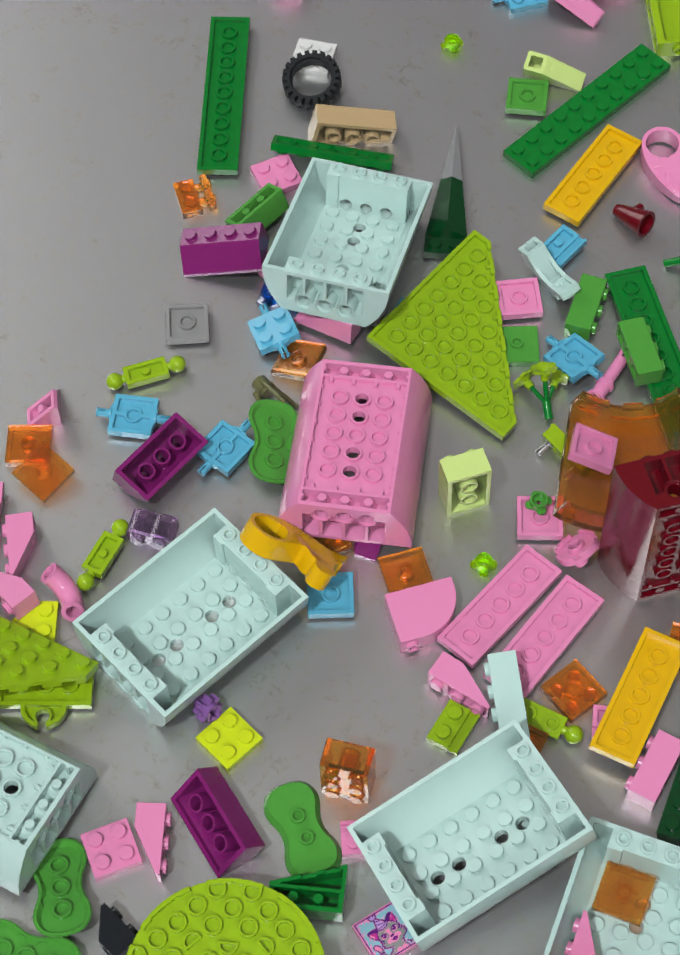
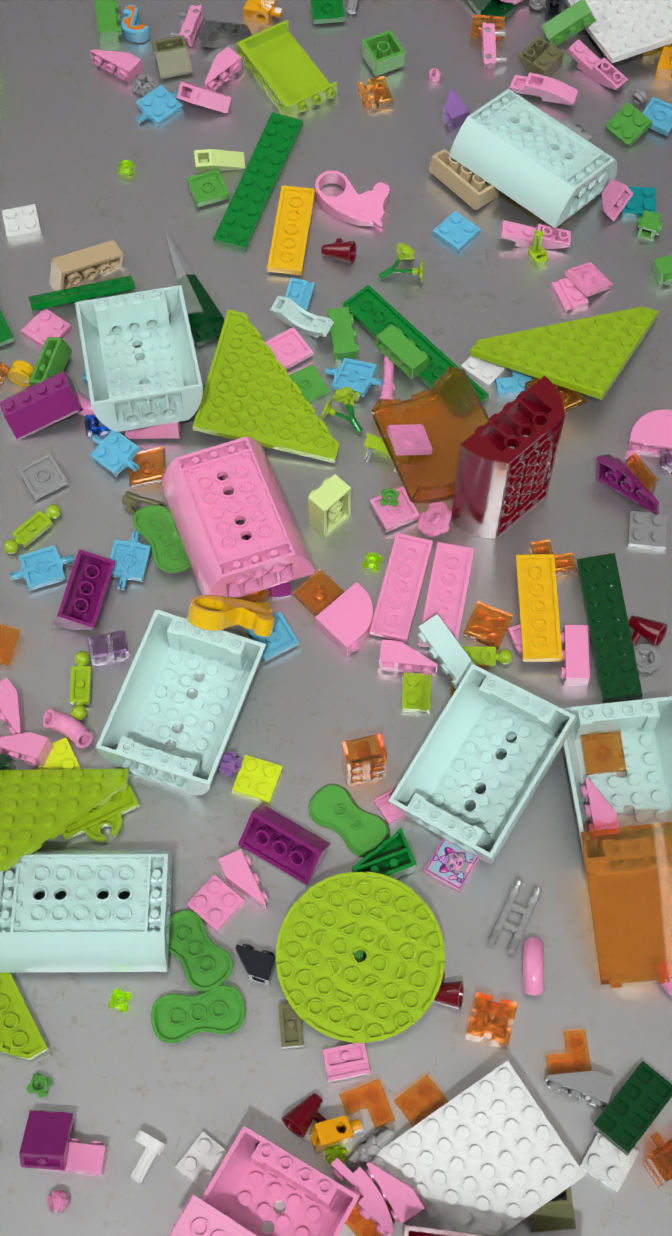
camera: 30 degrees left, 5 degrees up
black tyre [282,50,342,111] -> none
none -> yellow wheel [7,360,34,387]

